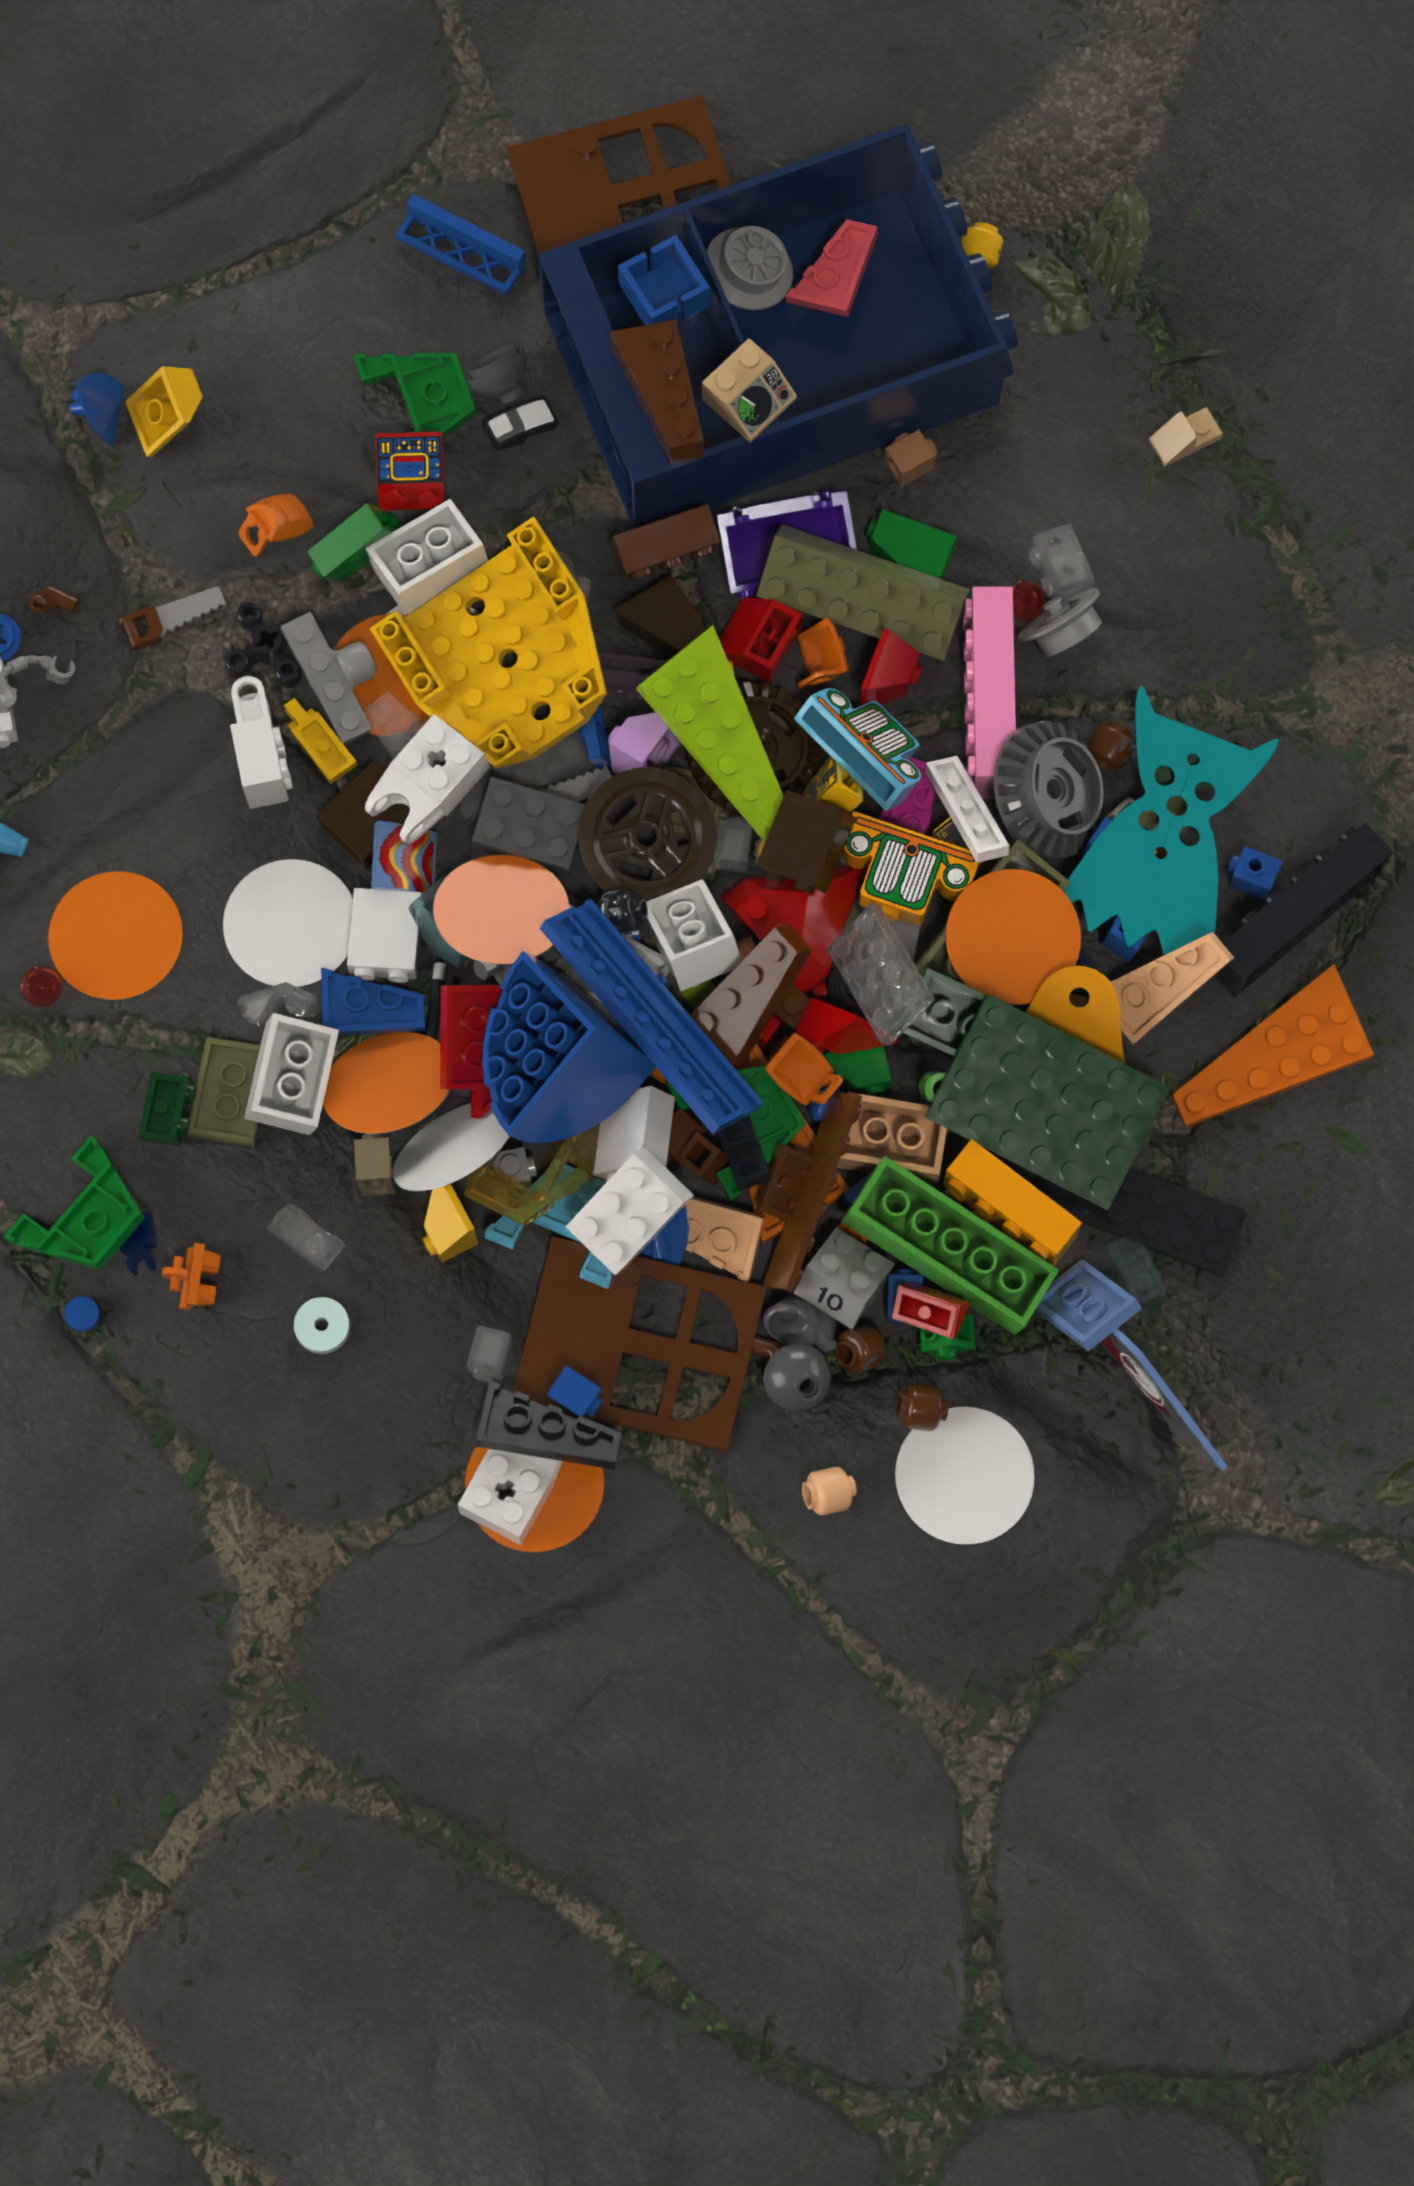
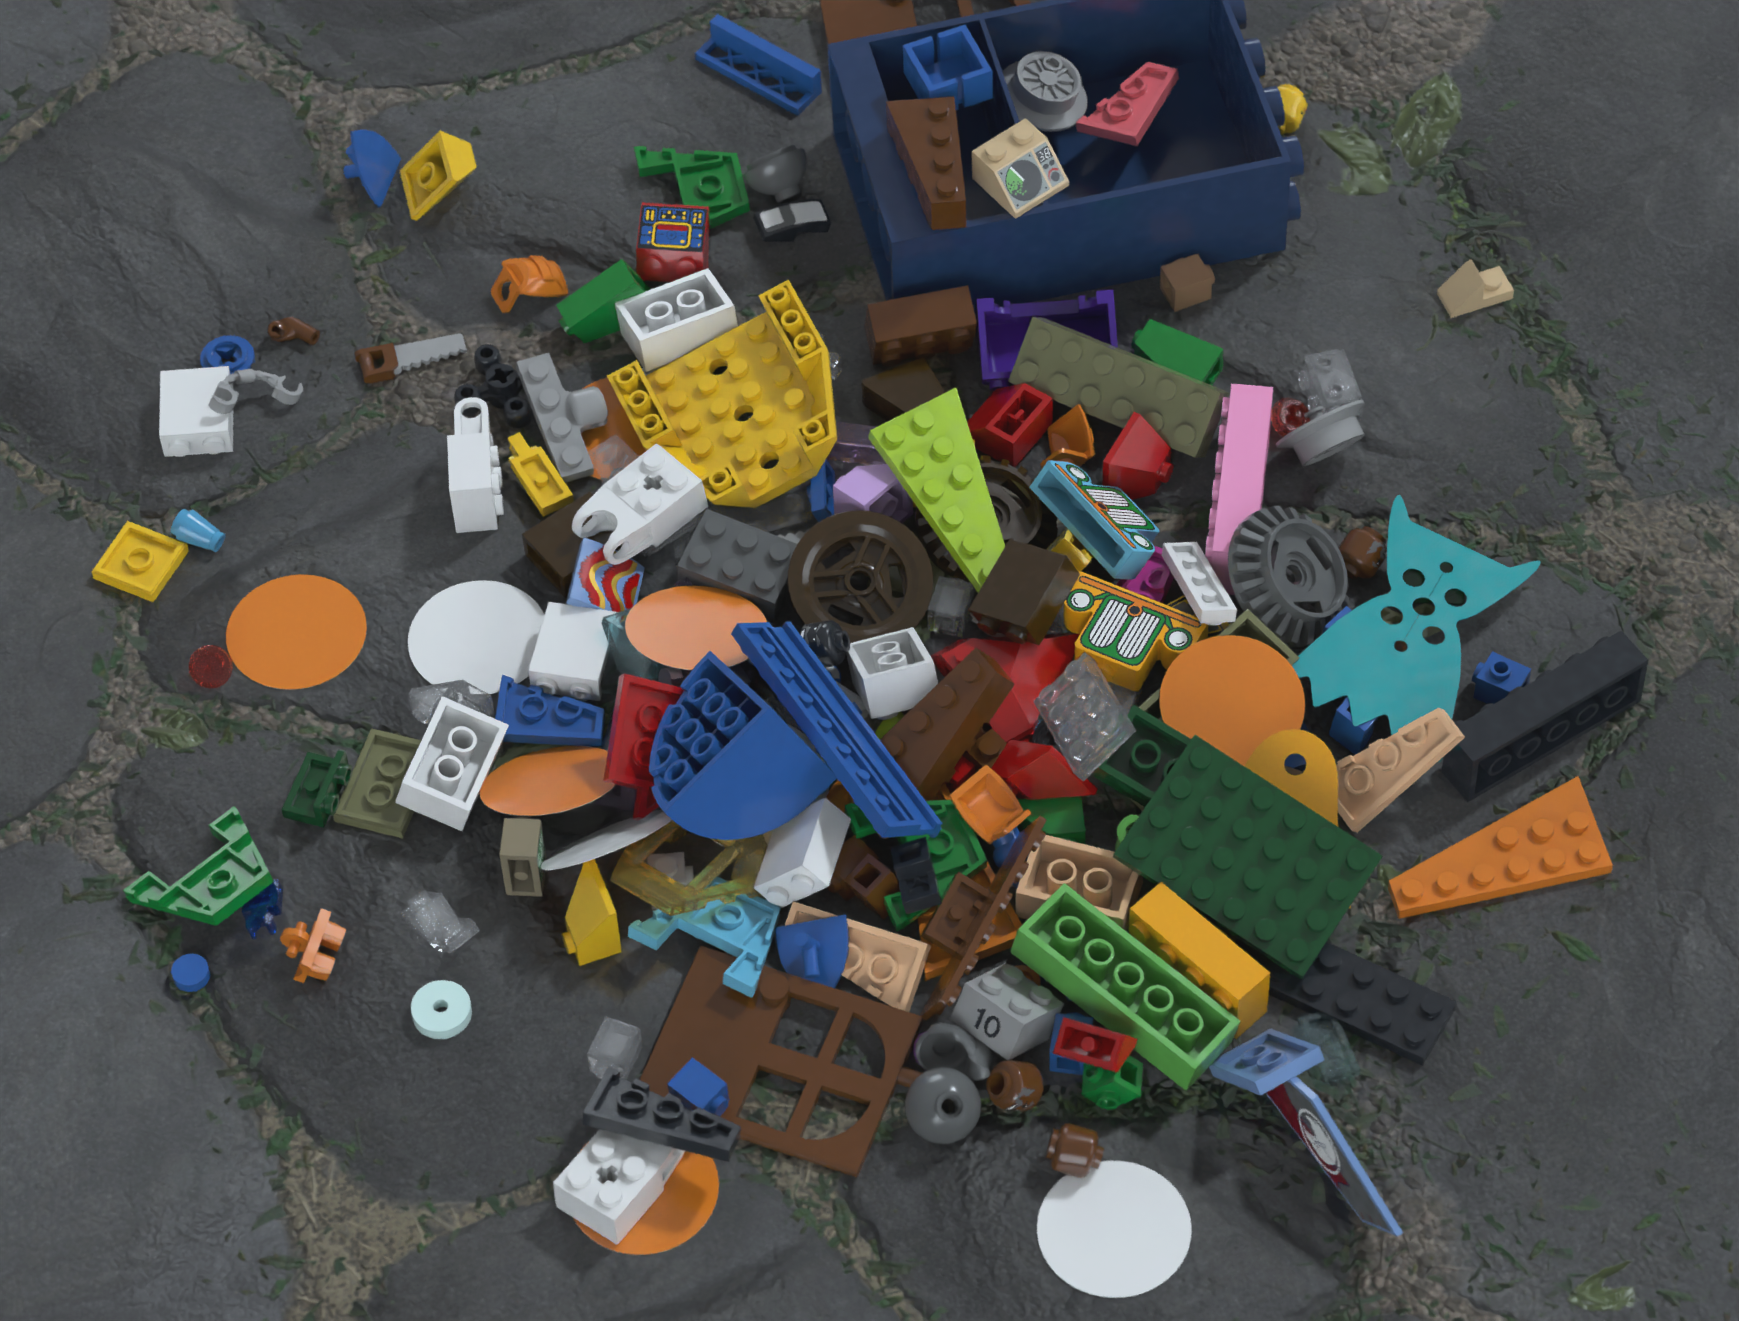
camera: 10 degrees right, 20 degrees down
white brick [566,1147,694,1276] -> none
light nougat head [802,1467,857,1515] -> none

